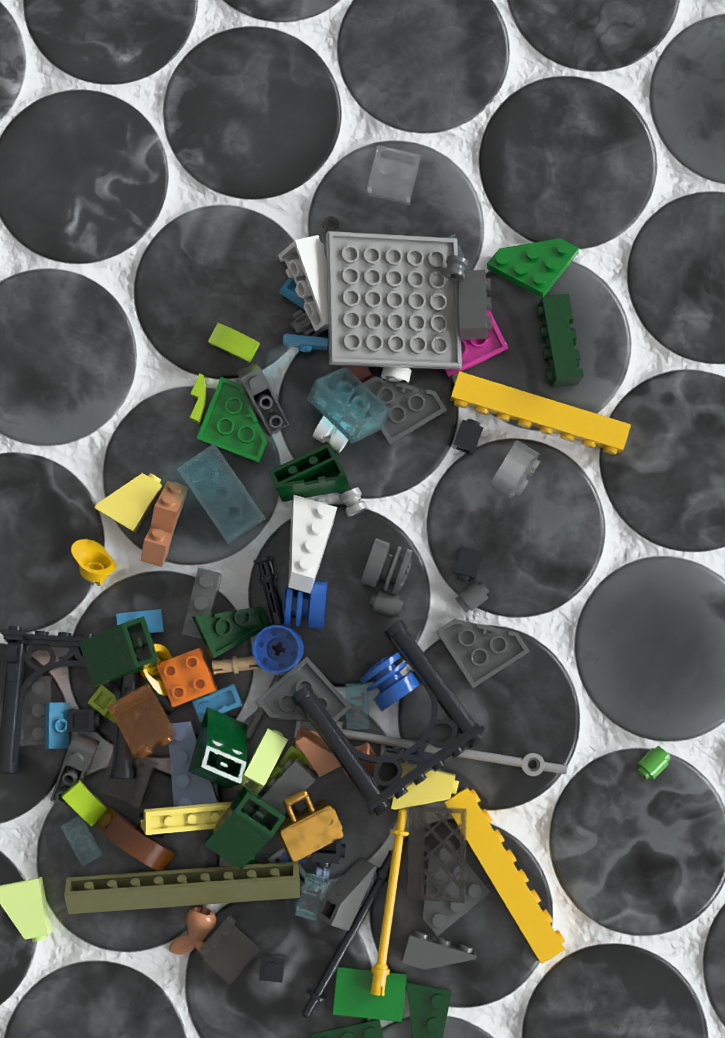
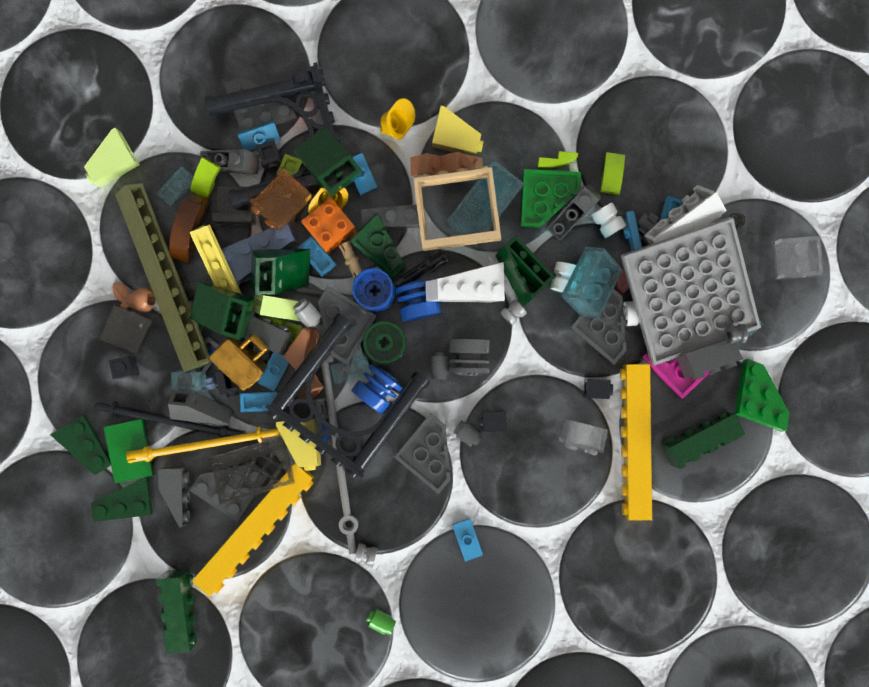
camera: 75 degrees right, 5 degrees up
none -> dark green wedge [155,569,197,653]
none -> dark azure plate [240,391,279,412]
none -> dark azure plate [257,352,290,392]
none -> light grey brick [293,299,321,328]
none -> light grey wheel [354,543,378,567]
none -> dark green wheel [363,321,406,364]
none -> tan window [413,166,501,251]
none -> dark azure plate [452,518,483,562]
none -> white wheel [591,202,626,238]

